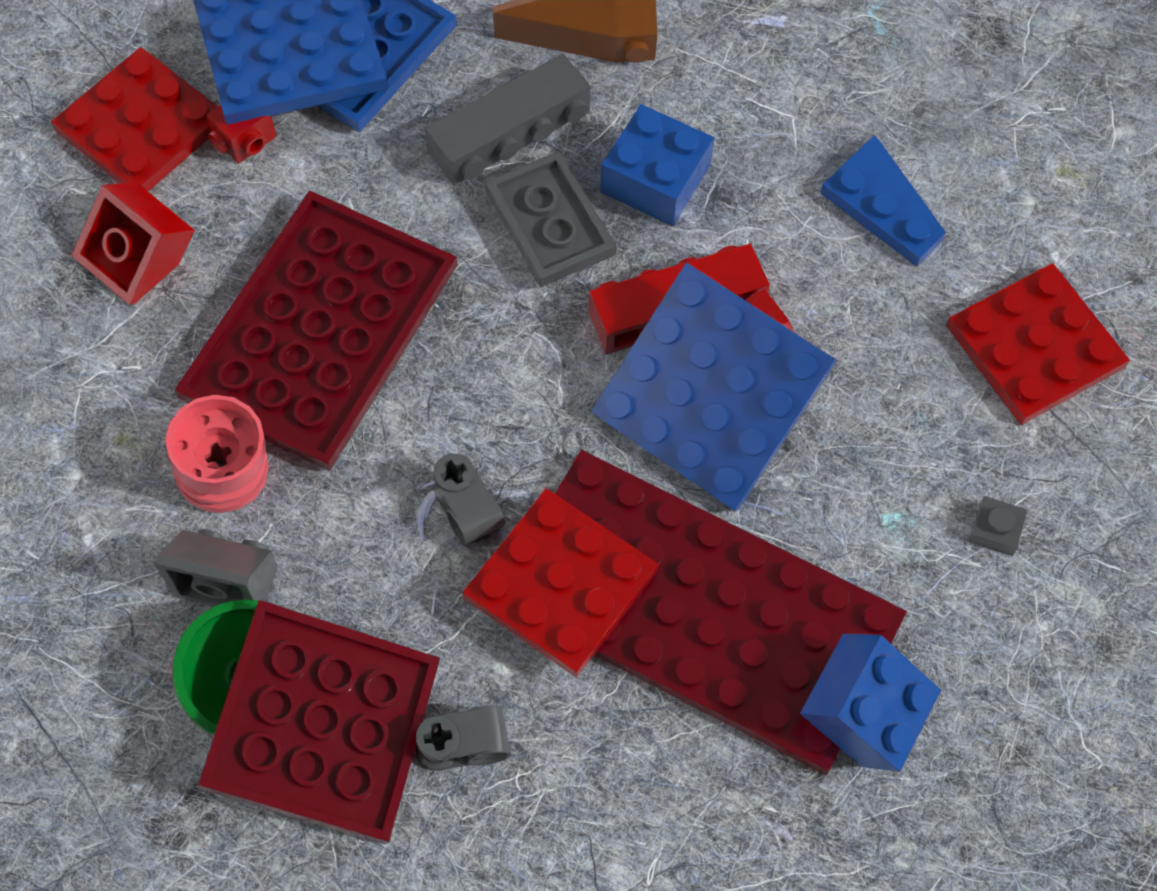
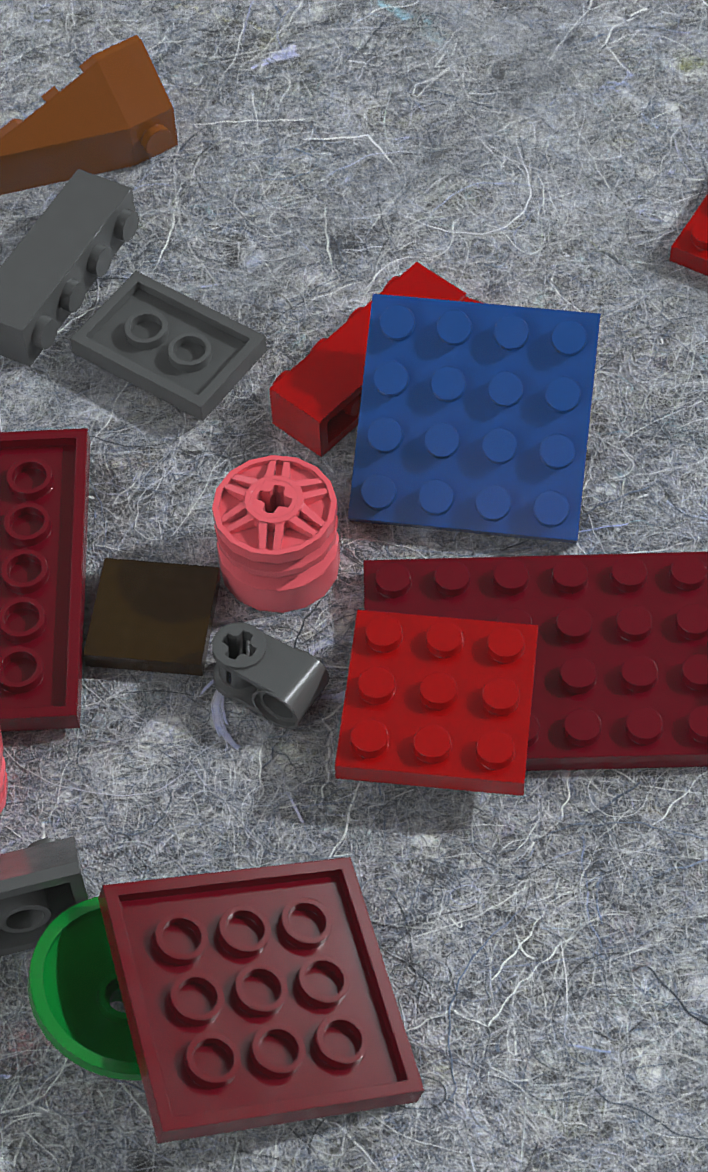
camera: 25 degrees left, 10 degrees down
dark grey piece [416,705,511,771] -> none
blue brick [600,104,715,226] -> none
blue wing [821,135,946,267] -> none
none -> dark brown tile [83,558,221,676]
none -> coral wheel [212,455,340,613]

